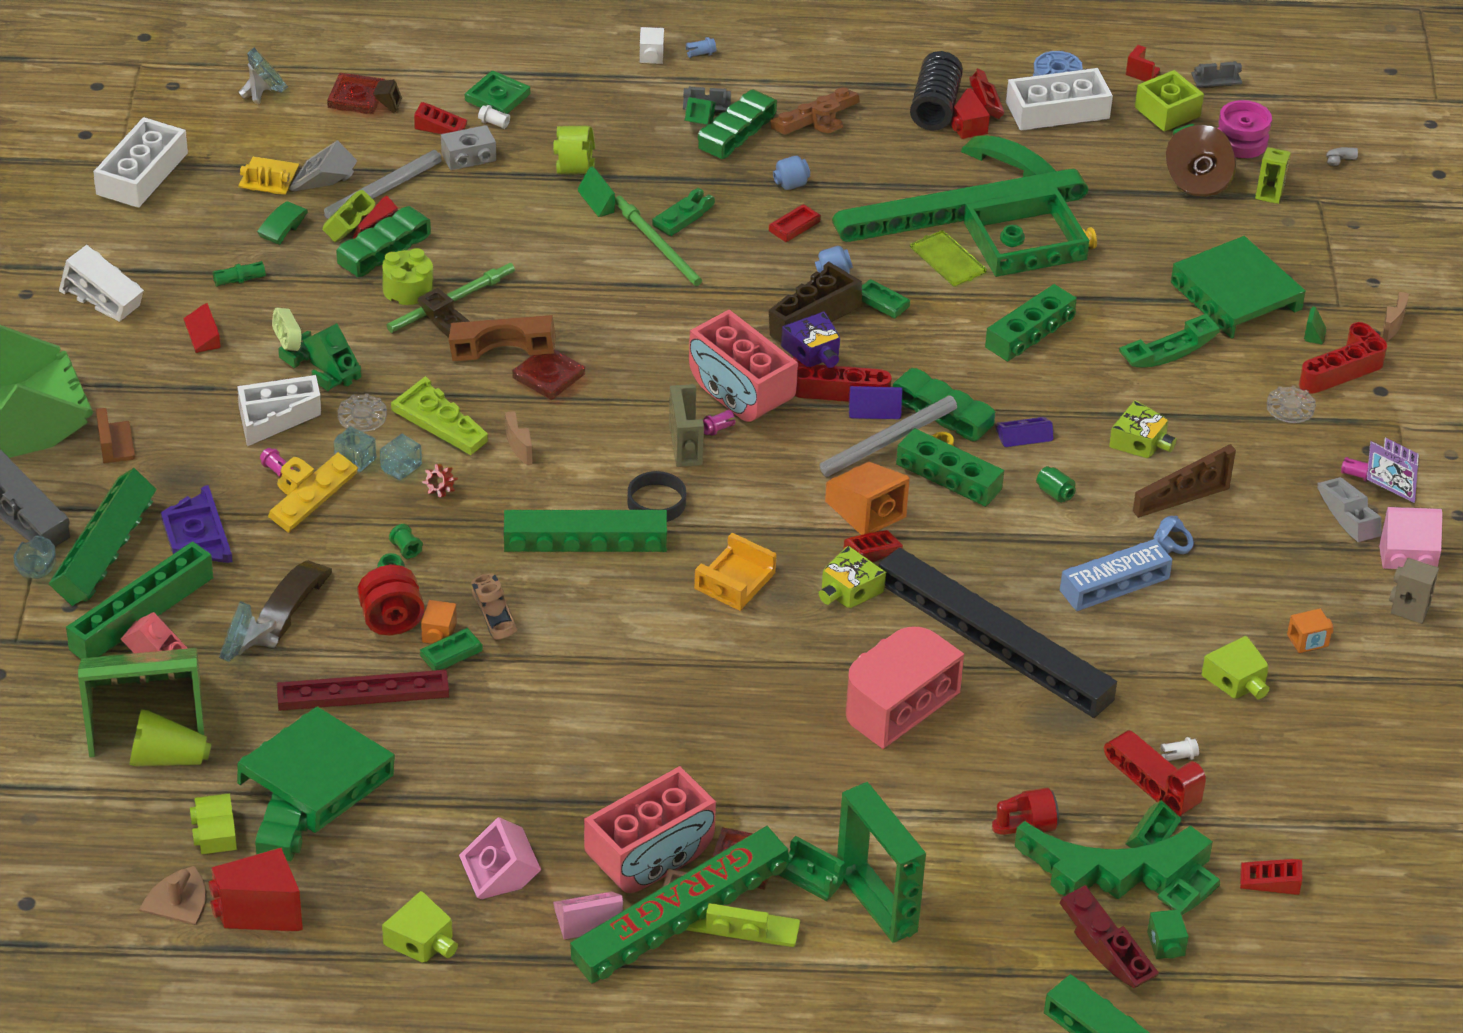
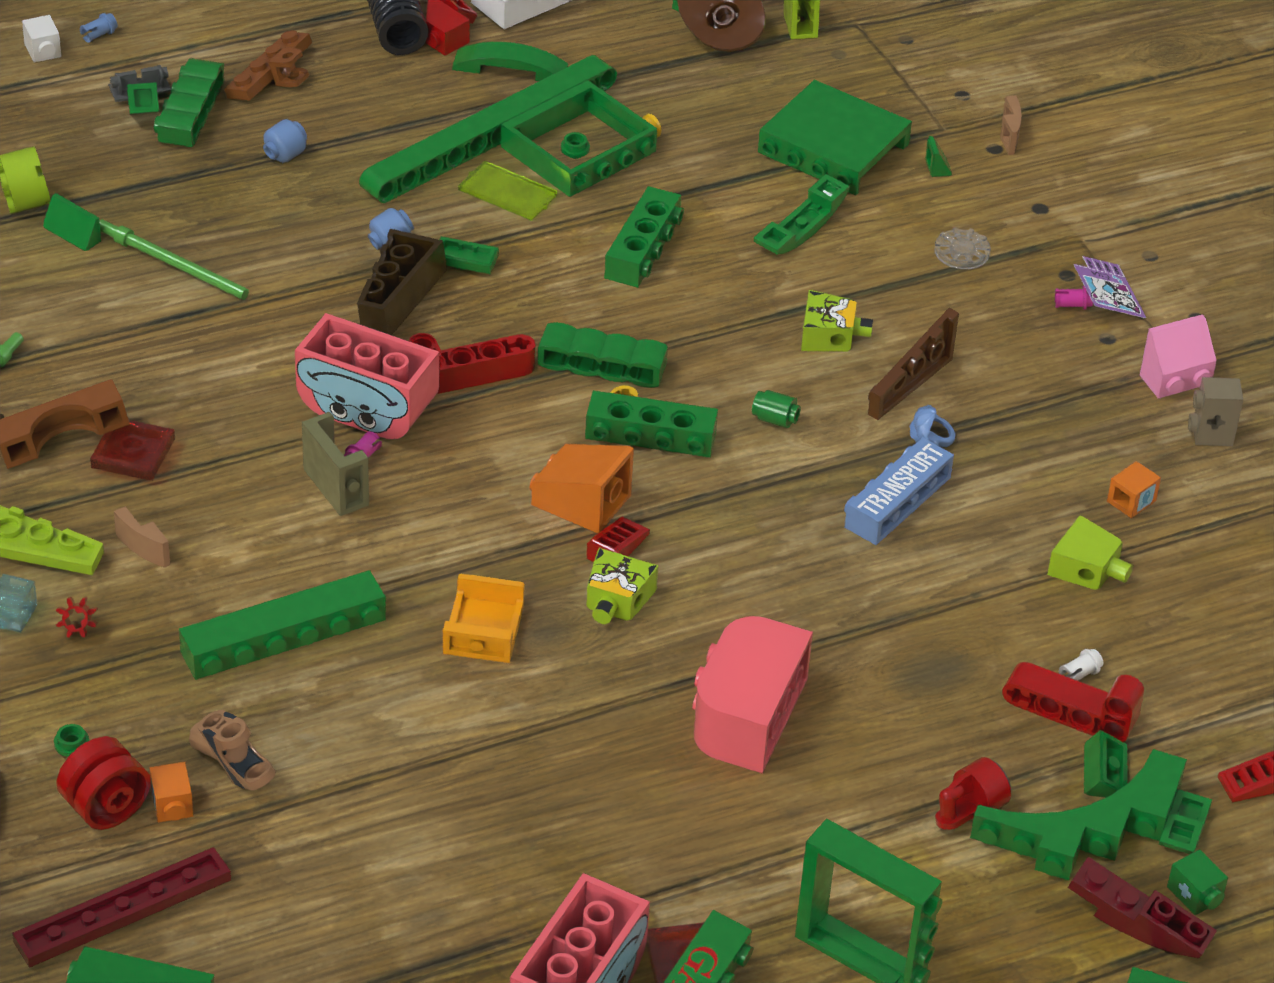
camera: 25 degrees left, 0 degrees up
green bush [389,524,423,559] -> none
green plate [420,628,483,671] -> none
black tyre [627,471,686,522] -> none
green hinge [652,188,715,236] -> none
red tile [769,204,821,242] -> none
green hinge [779,836,845,902] -> none
dark purple torso [781,312,840,368] -> none
light grey axle [819,396,957,477] -> none
dark purple slope [849,386,902,419] -> none
black brick [878,547,1117,718] -> none
dark purple slope [995,417,1053,447] -> none
red beam [1299,322,1387,394] -> none
light grey slope [1318,477,1382,542] -> none

